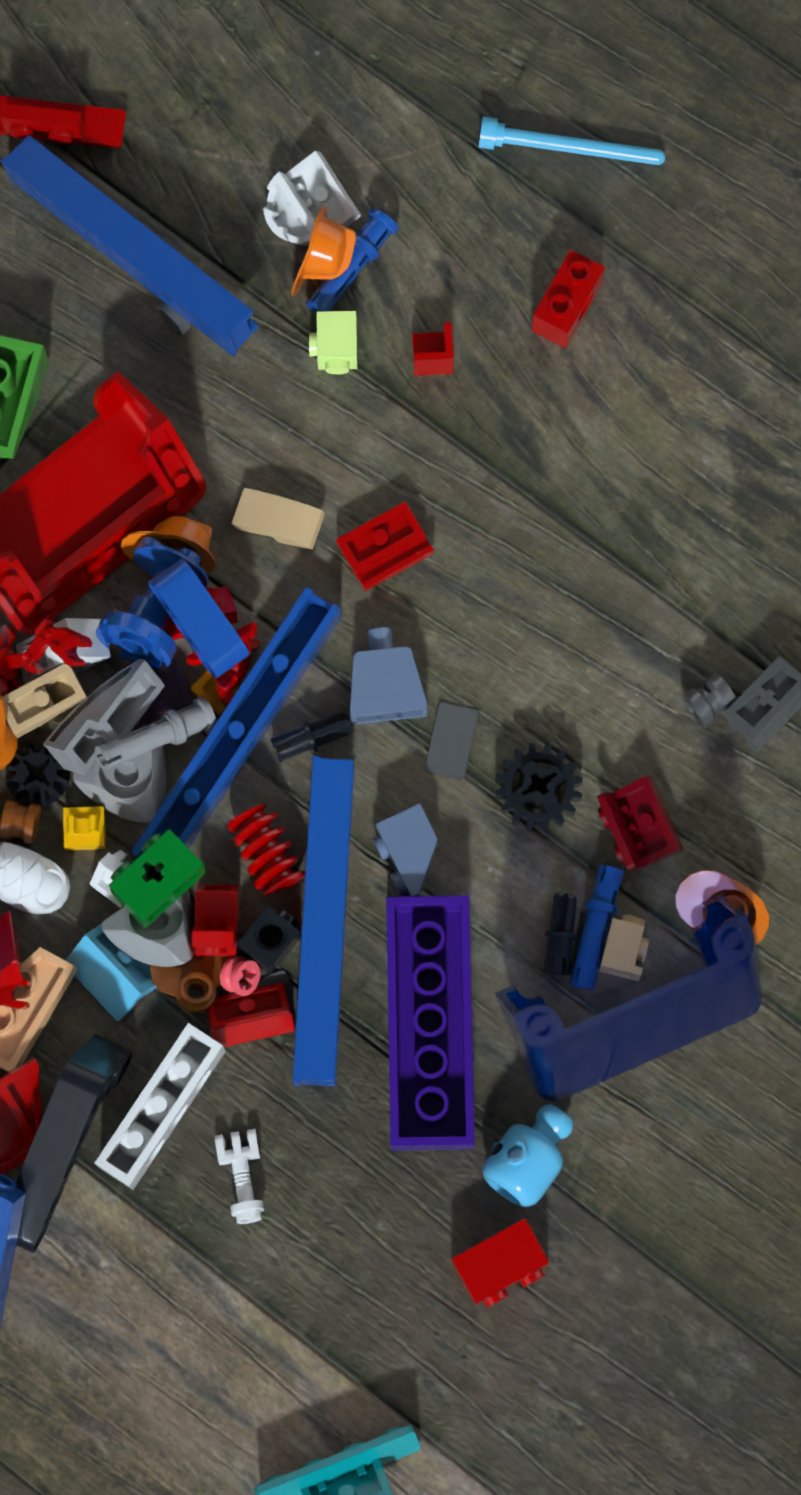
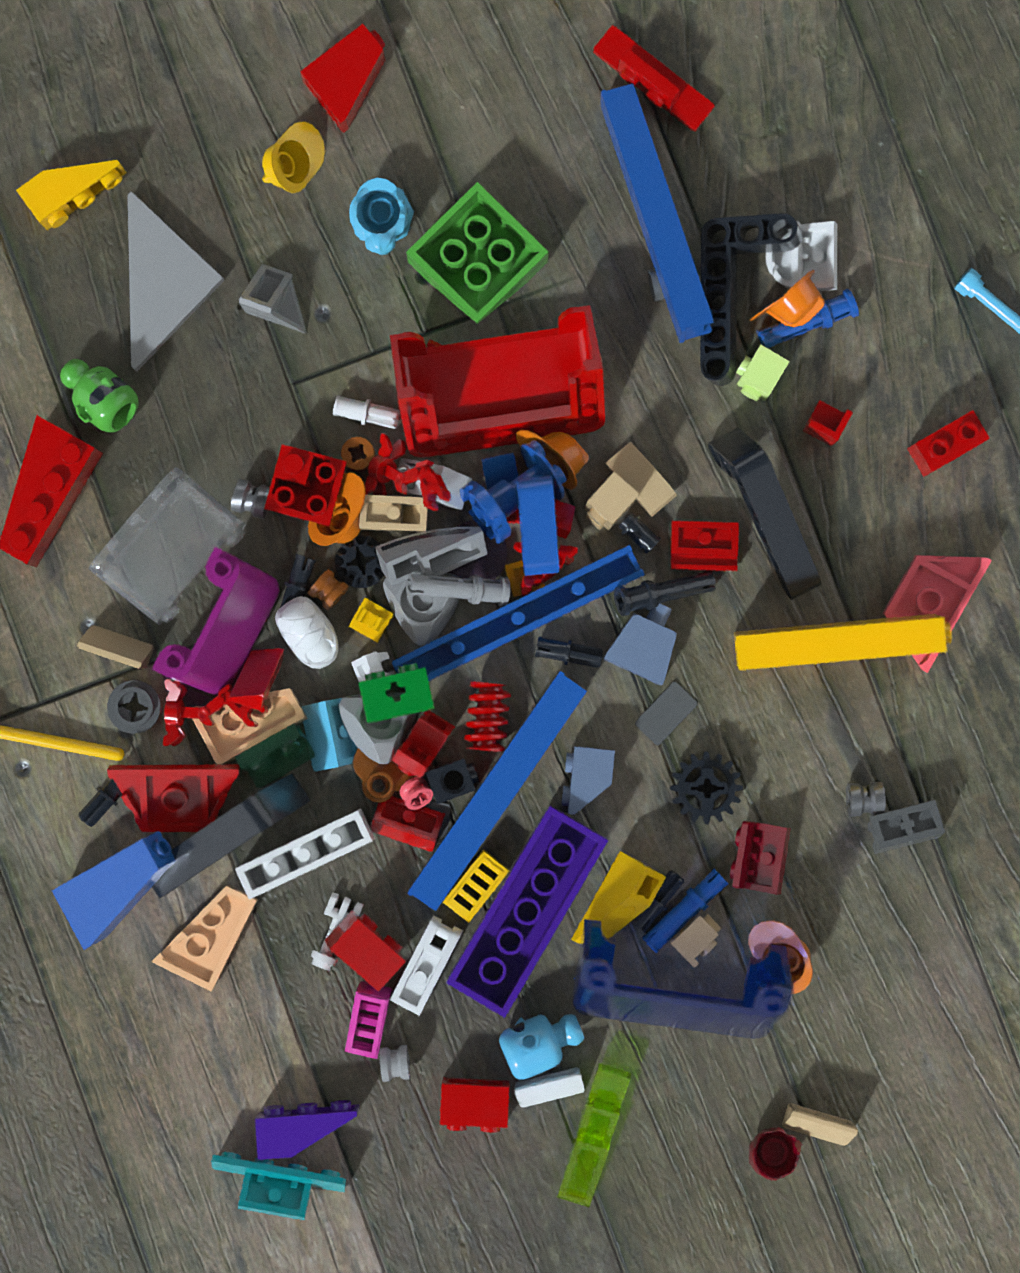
camera: 30 degrees right, 10 degrees up
none -> light nougat wing [151,885,258,992]
none -> clear green bracket [235,723,316,788]
none -> dark purple slope [255,1100,360,1160]
none -> red brick [325,910,406,992]
none -> dark pink slope [345,982,392,1059]
none -> light grey wheel [380,1045,410,1082]
none -> white plate [390,915,463,1015]
none -> yellow slope [443,849,510,923]
none -> blue slope [481,453,518,490]
none -> white slope [515,1067,585,1107]
none -> clear neon green slope [557,1063,631,1207]
none -> yellow slope [571,851,666,950]
none -> tan brick [584,471,640,531]
none -> black pin [614,571,716,616]
none -> black pin [618,512,661,554]
none -> black beam [700,213,803,386]
none -> black beam [708,427,822,600]
none -> yellow brick [734,614,952,670]
none -> coral wing [883,555,992,673]

